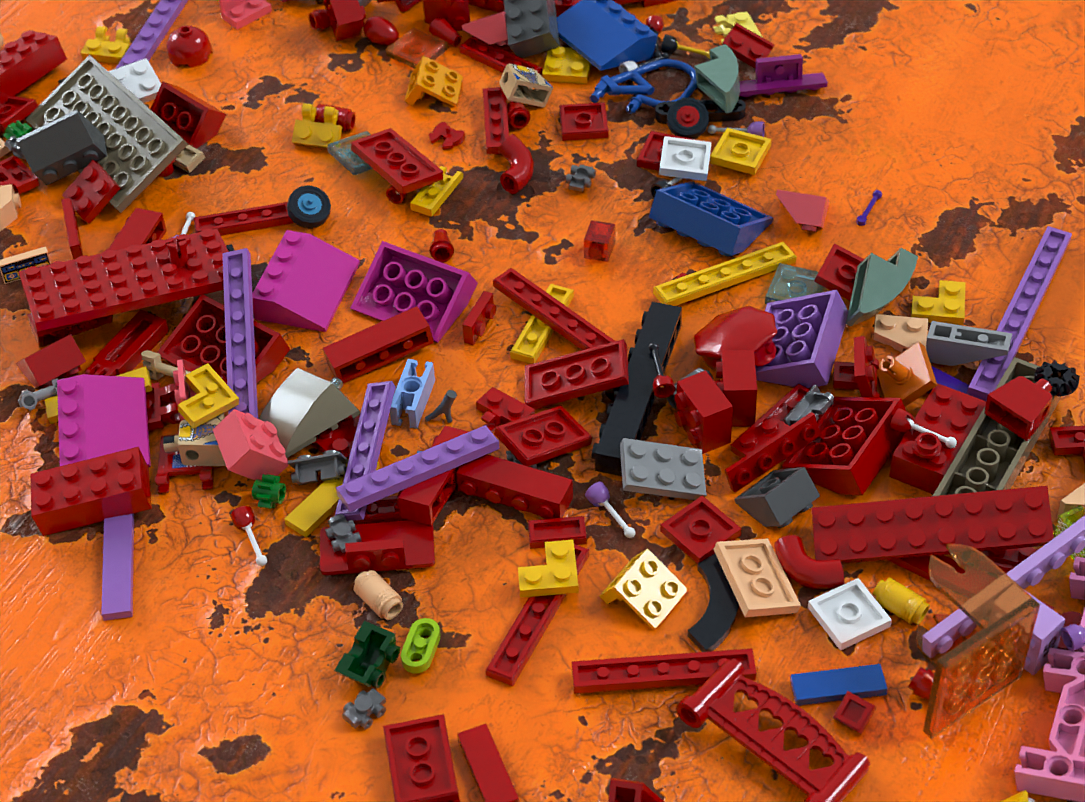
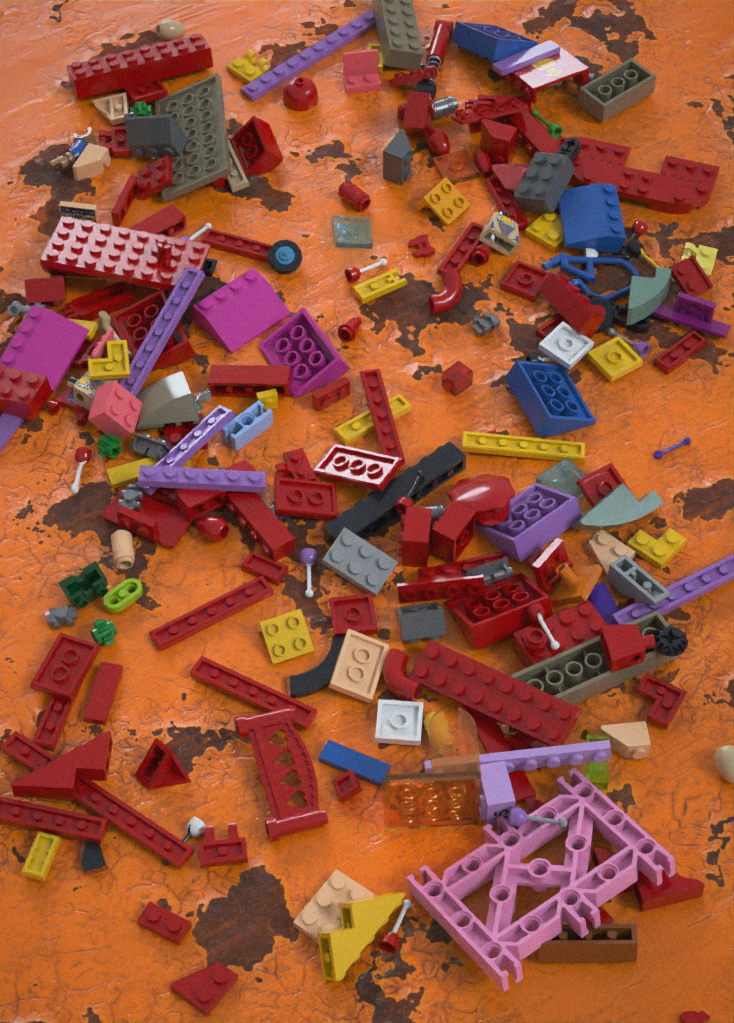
camera: 30 degrees right, 5 degrees up
white plate [108,58,161,103] -> none
yellow plate [292,103,342,150] -> none
red plate [351,128,443,194] -> none
dark grey bar [425,390,457,423] -> none
yellow plate [518,540,579,598] -> none
coral slope [776,190,830,232] -> none
none -> green gear [90,618,118,646]
none -> red animal [196,515,229,542]
none -> yellow plate [256,389,278,411]
none -> dark grey slope [383,129,413,186]
none -> red brick [540,272,605,338]
none -> red tile [653,330,708,375]

